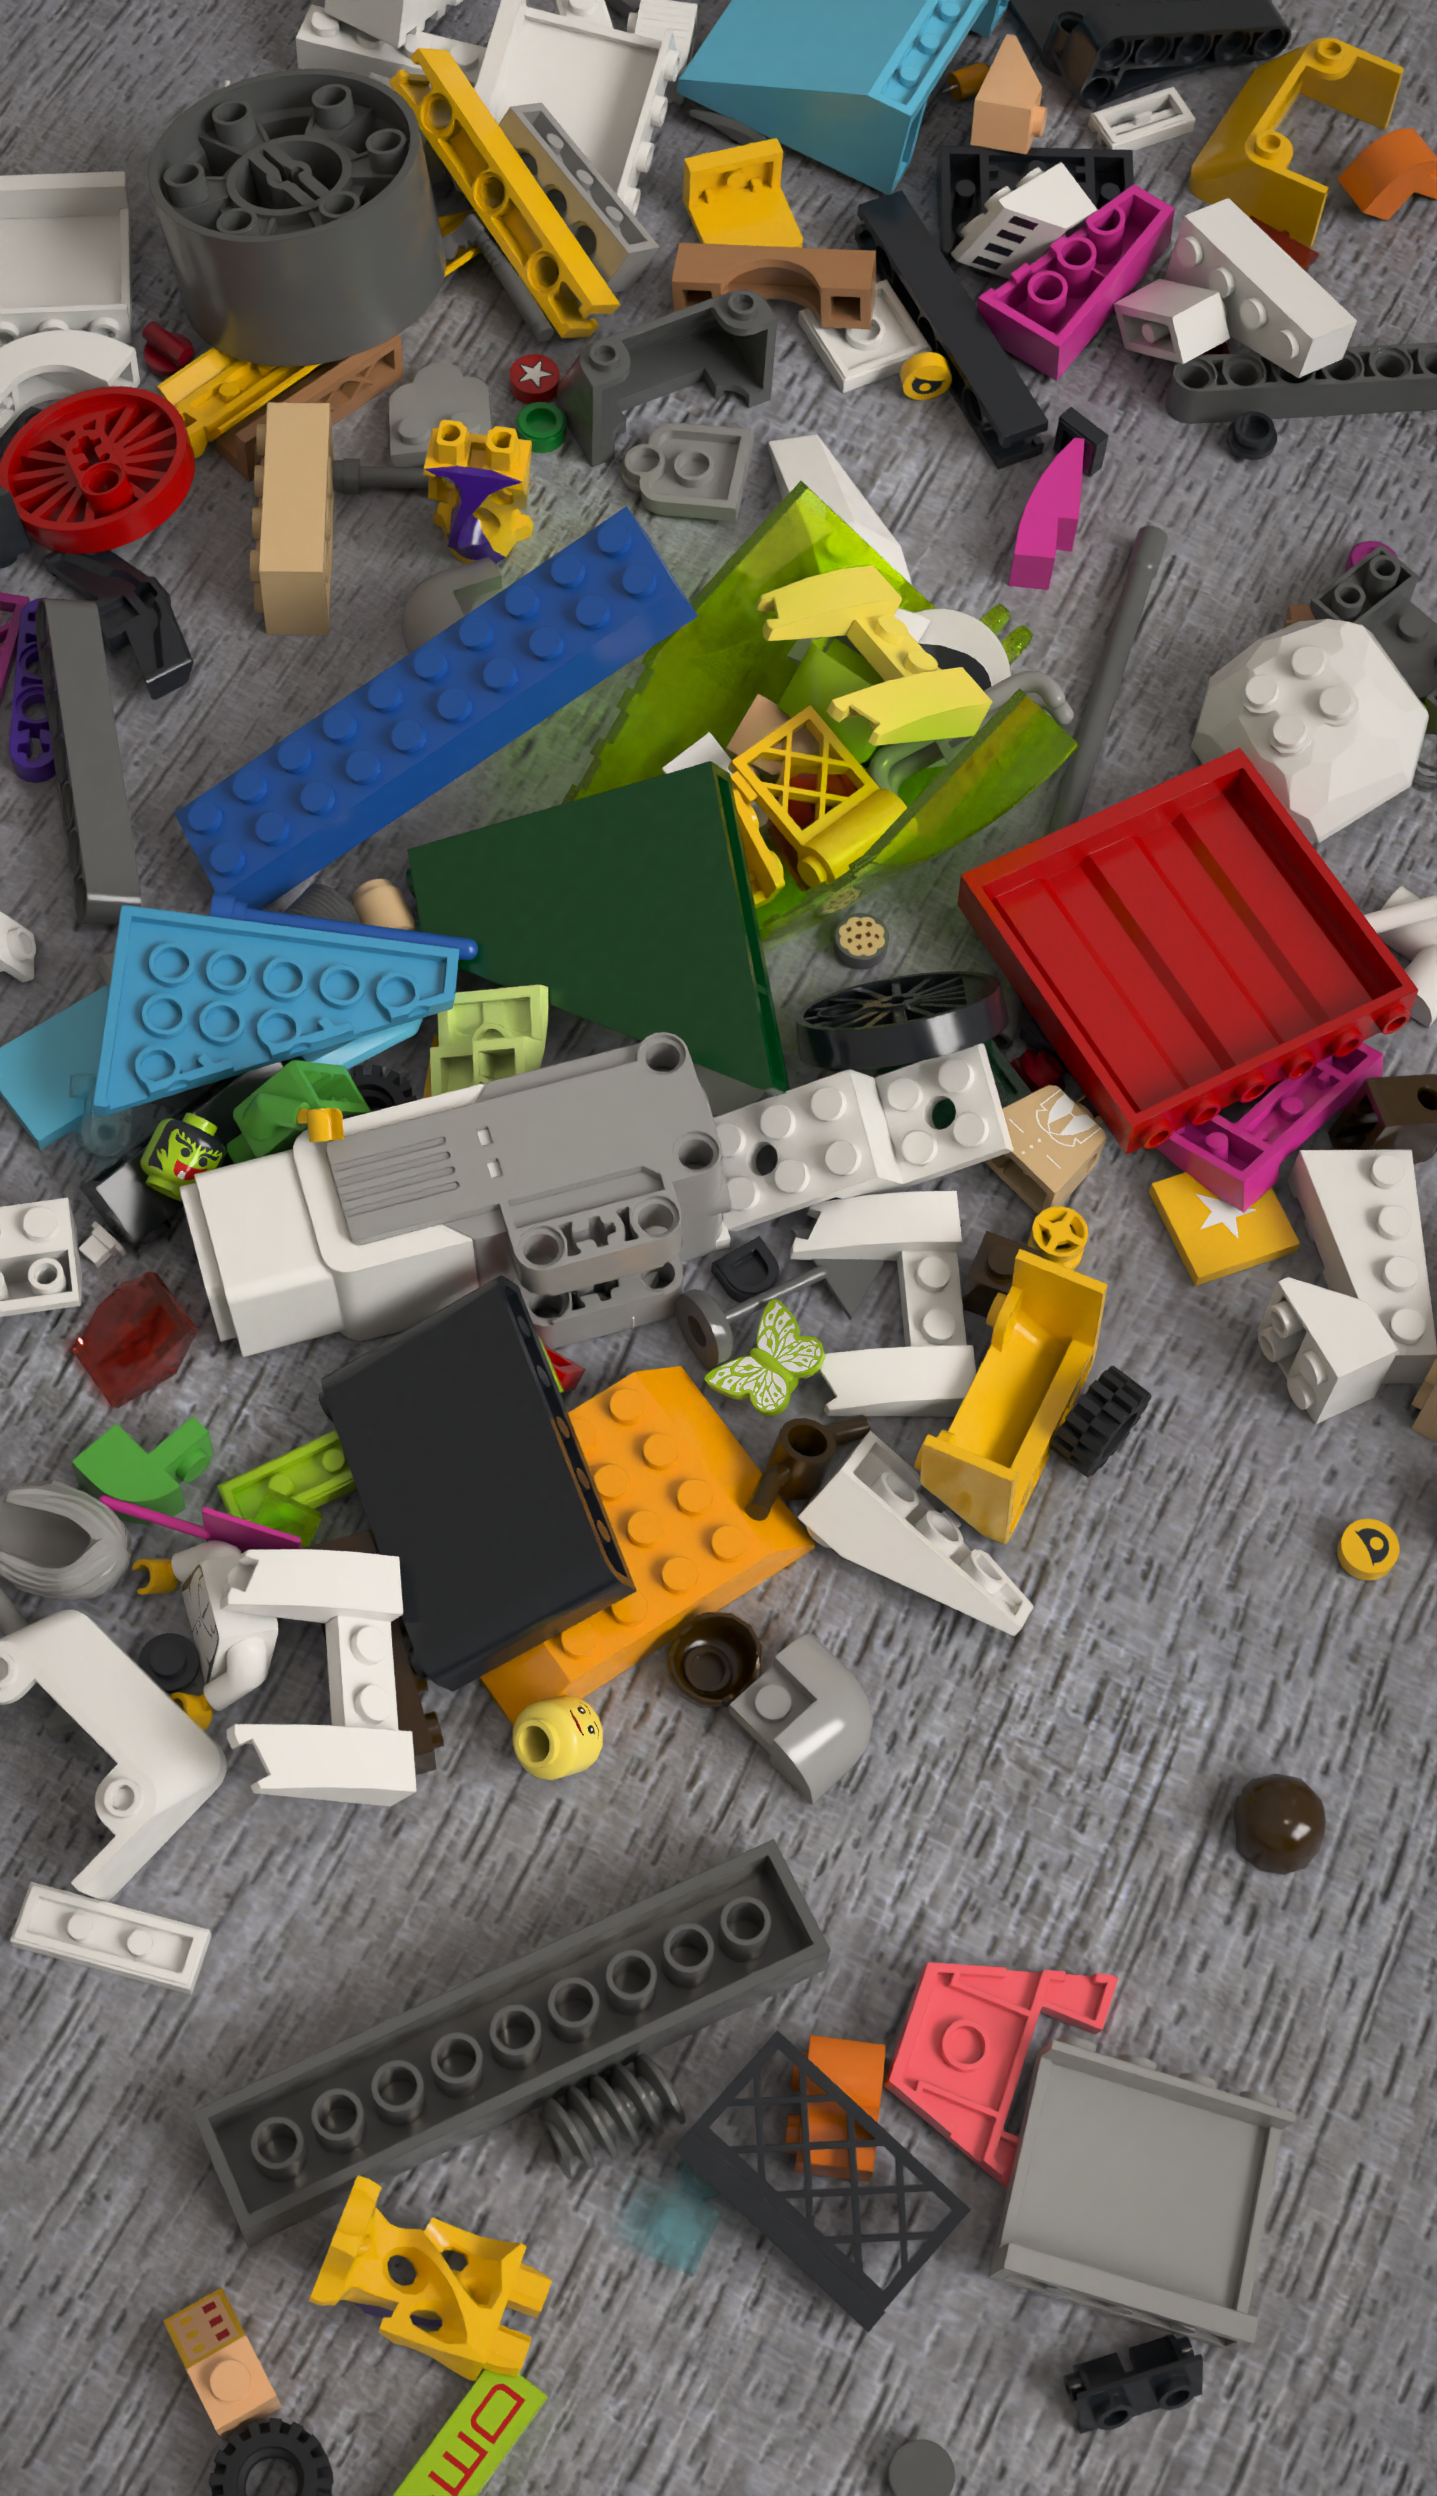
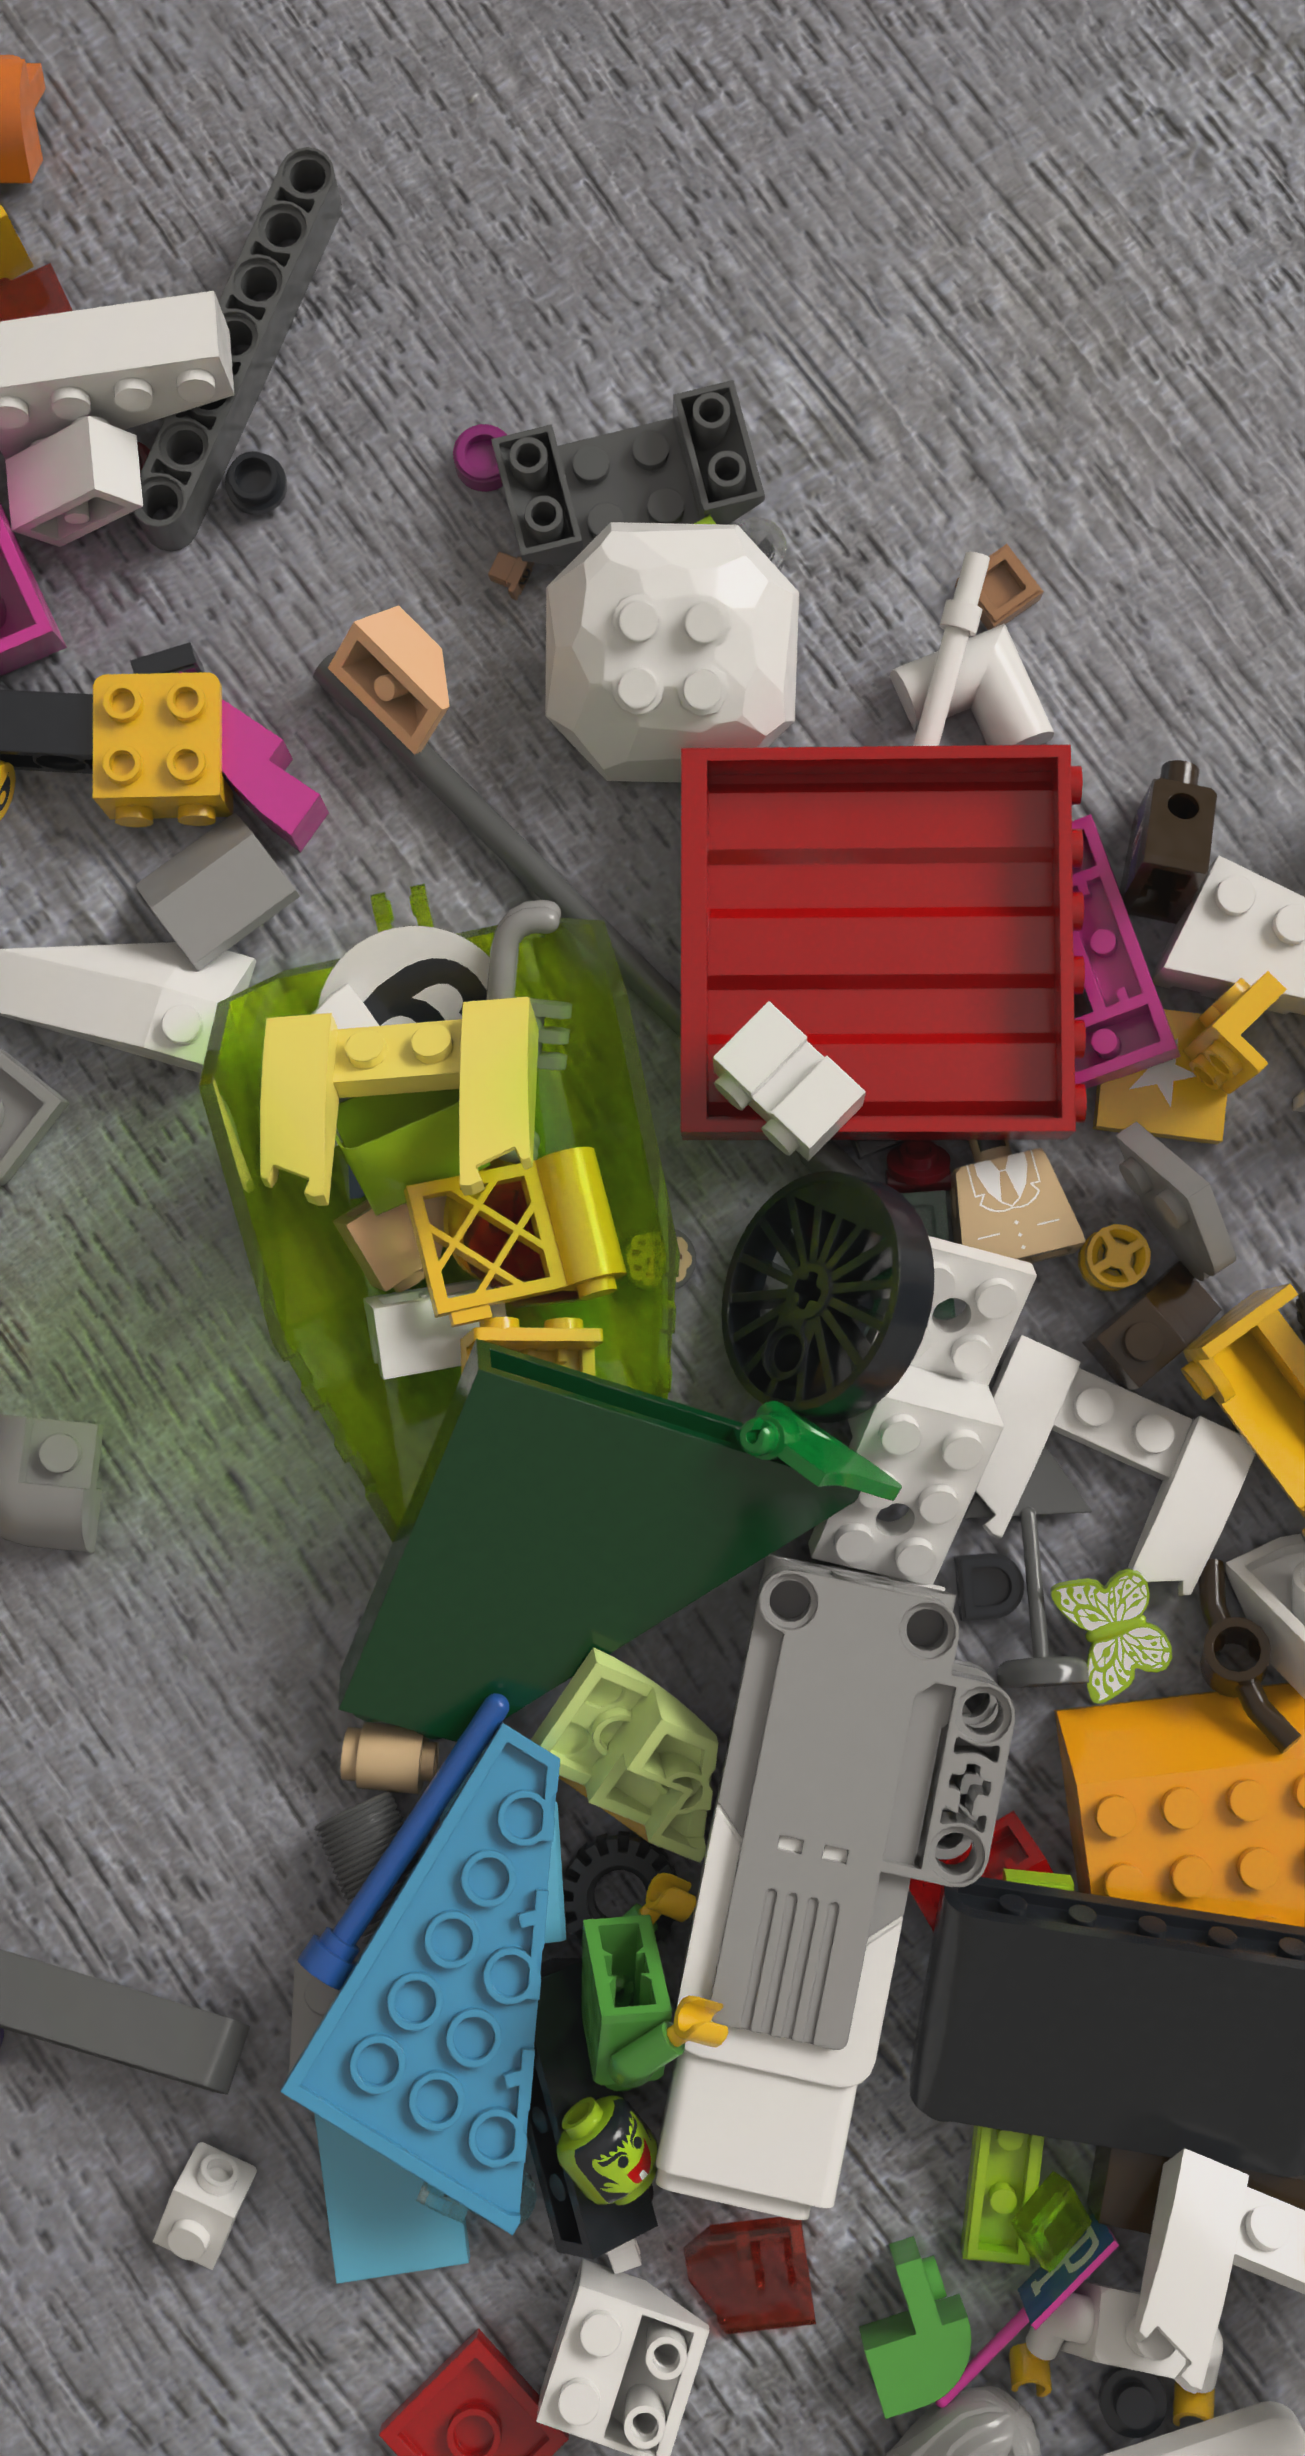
camera: 55 degrees left, 20 degrees up
blue brick [174,506,698,910] -> none
none -> yellow bracket [92,672,234,827]
none -> light grey slope [135,812,300,971]
none -> light nougat slope [328,605,450,755]
none -> white brick [713,1001,866,1161]
none -> green arm [739,1401,902,1501]
none -> light grey plate [1115,1121,1236,1281]
none -> yellow bracket [1183,971,1287,1094]

